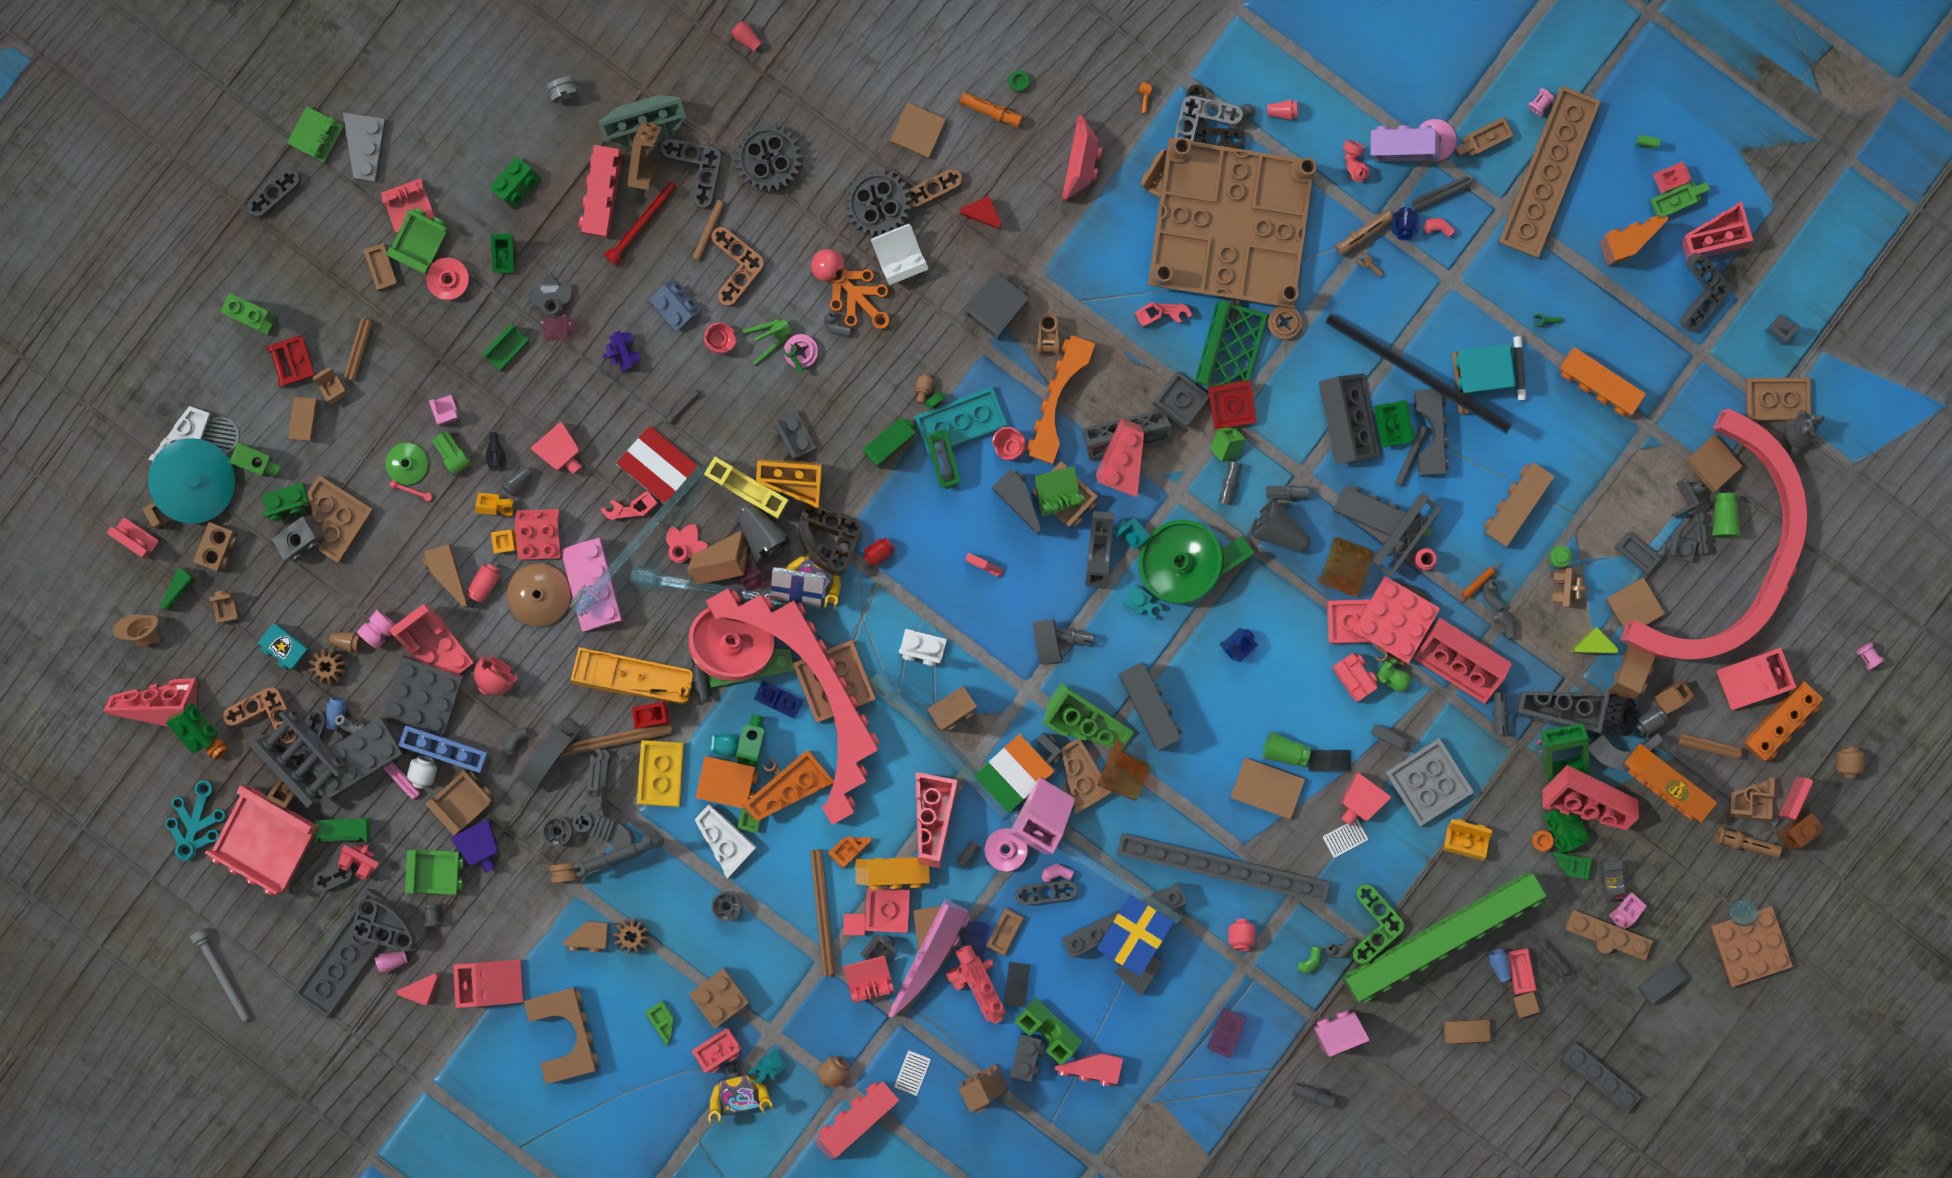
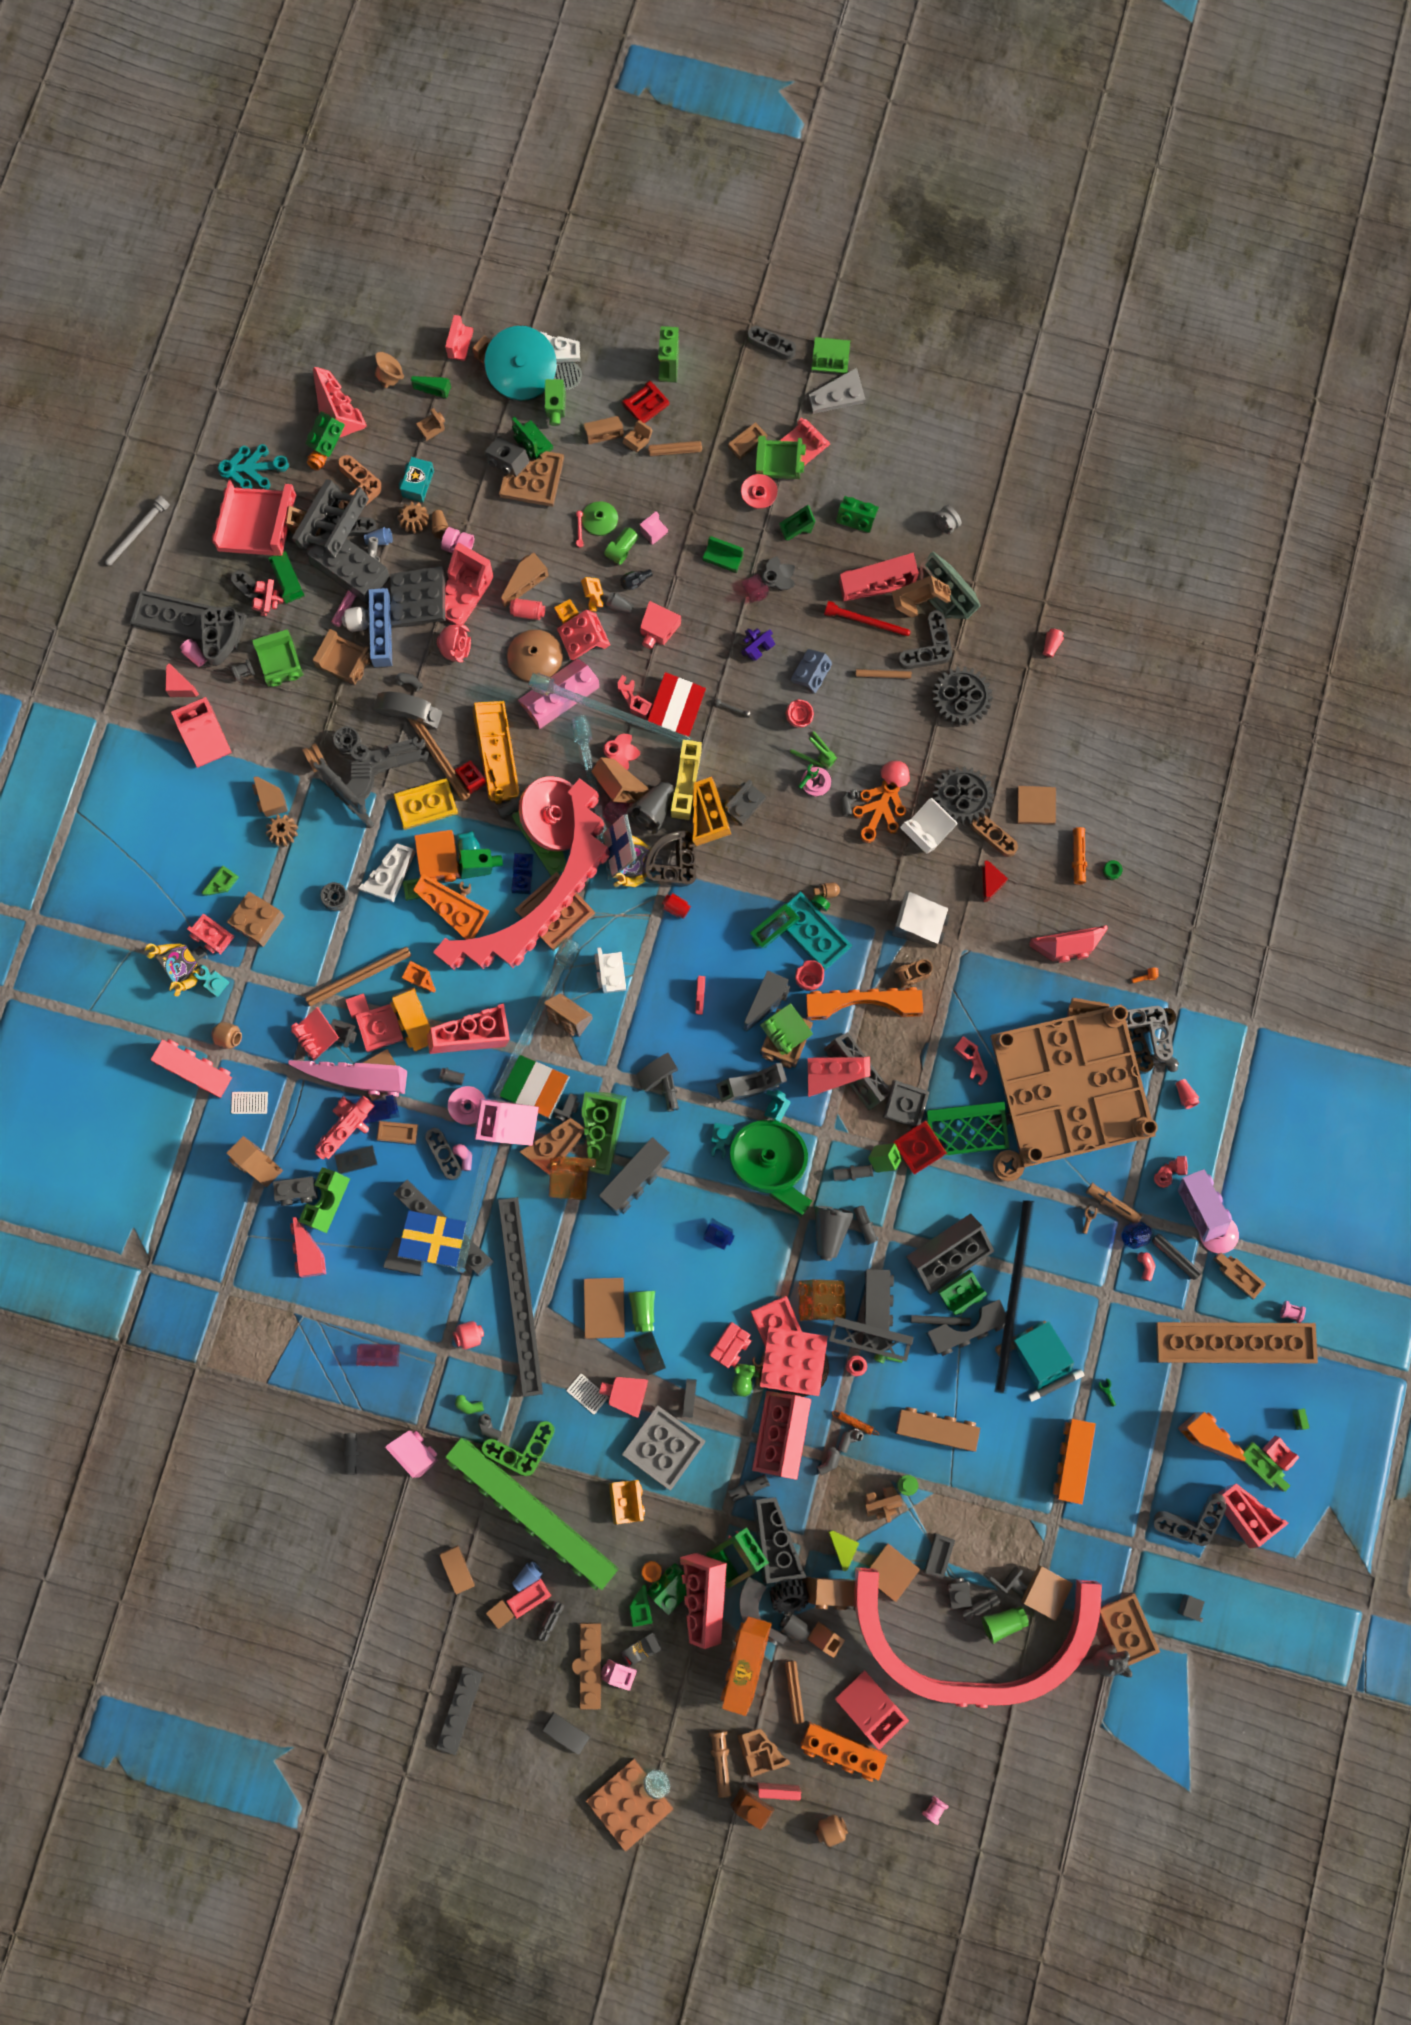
camera: 70 degrees right, 10 degrees down
medium nougat brick [193,522,238,572] -> none
dark purple torso [451,819,500,873] -> none
medium nougat arch [524,986,600,1084] -> none
nougat beam [712,227,764,307] -> none
green slope [862,417,916,468] -> none

